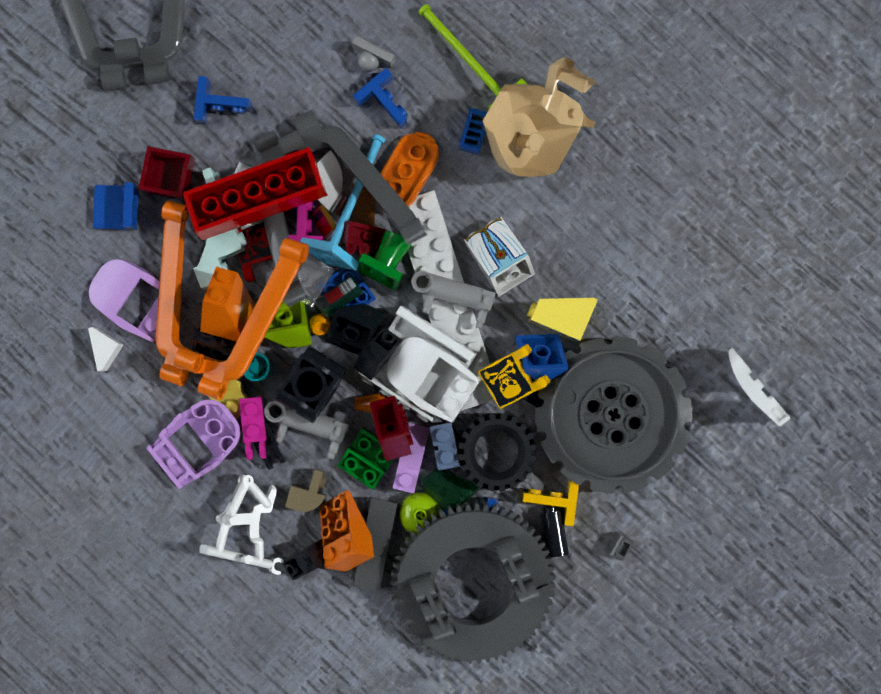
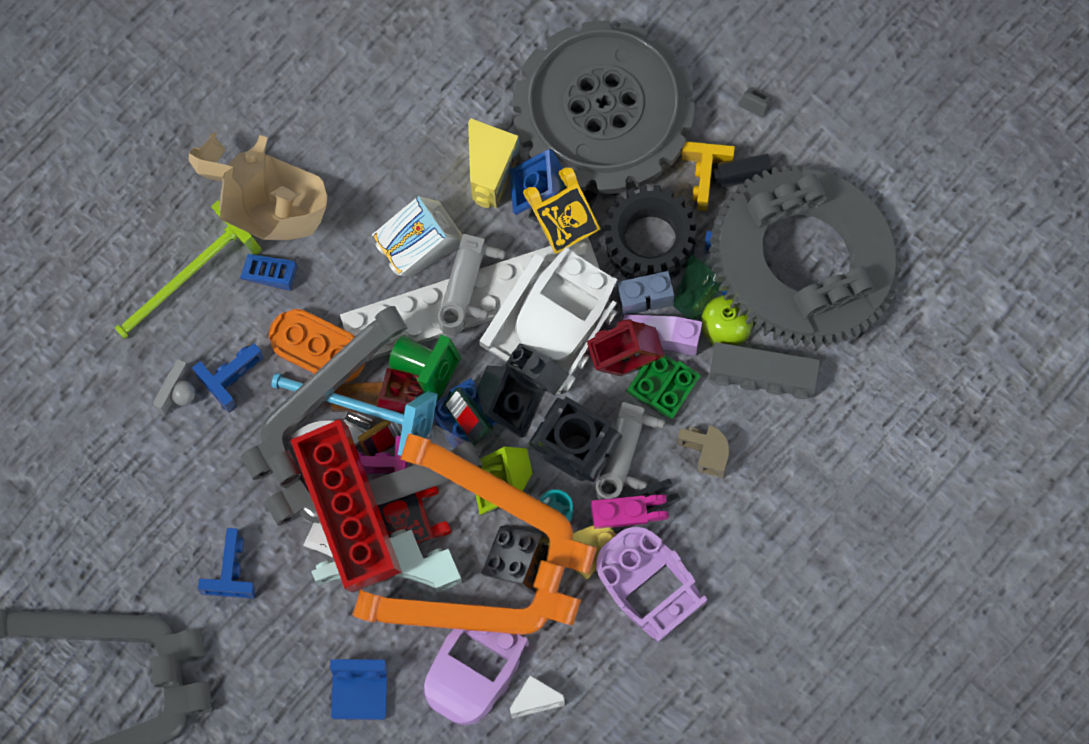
camera: 90 degrees left, 15 degrees down
dark red piece [138,146,195,201] -> none
white piece [199,475,284,575] -> none
orange slope [200,266,255,341] -> none
black slope [283,539,325,580] -> none
light orange tile [309,313,331,335] -> none
orange slope [319,490,374,572] -> none
orange cone [354,393,387,413] -> none

